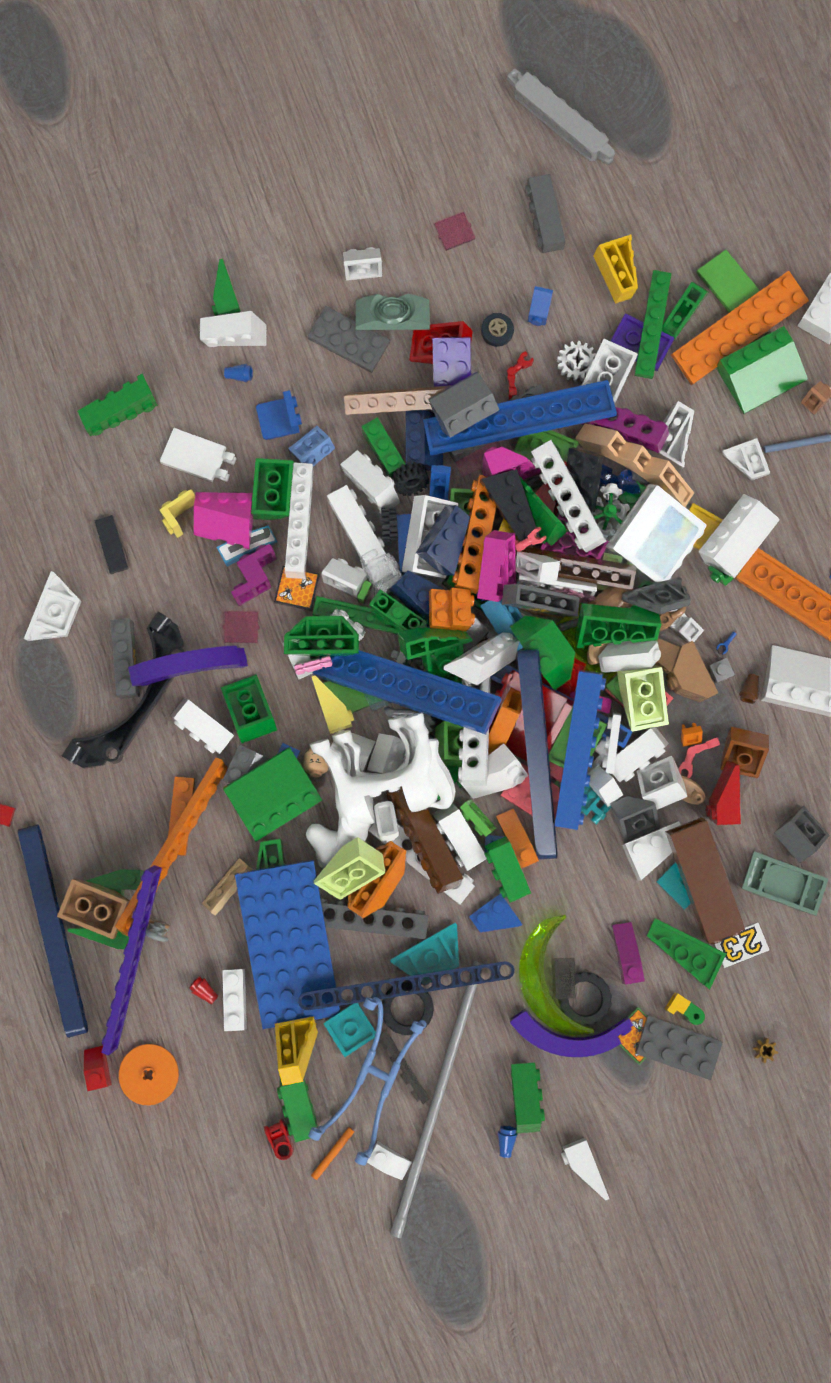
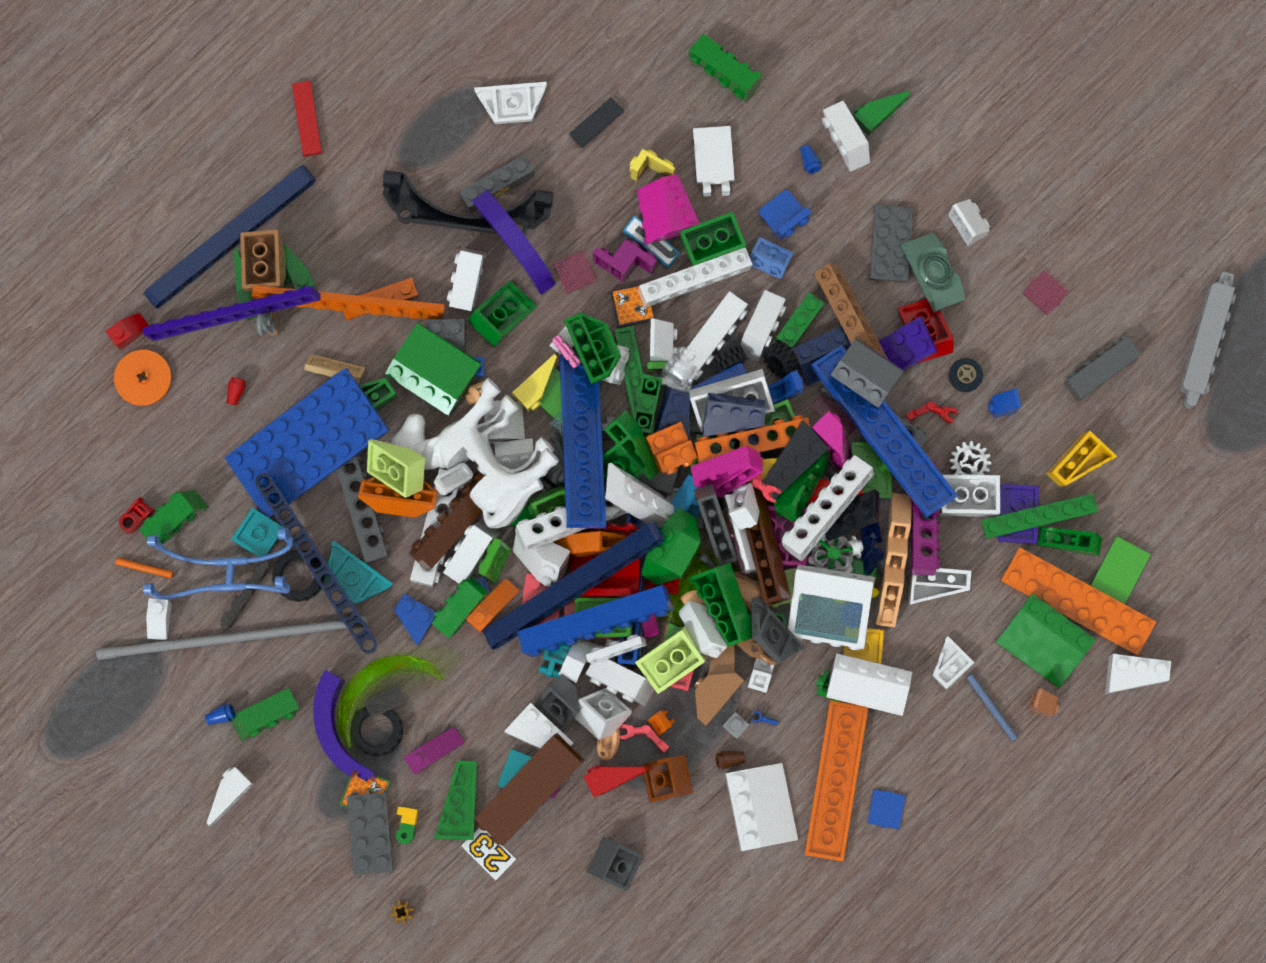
camera: 65 degrees right, 0 degrees up
white brick [223,969,247,1031] -> none
yellow wedge [275,1016,318,1085] -> none
sand green slope [741,851,828,916] -> none

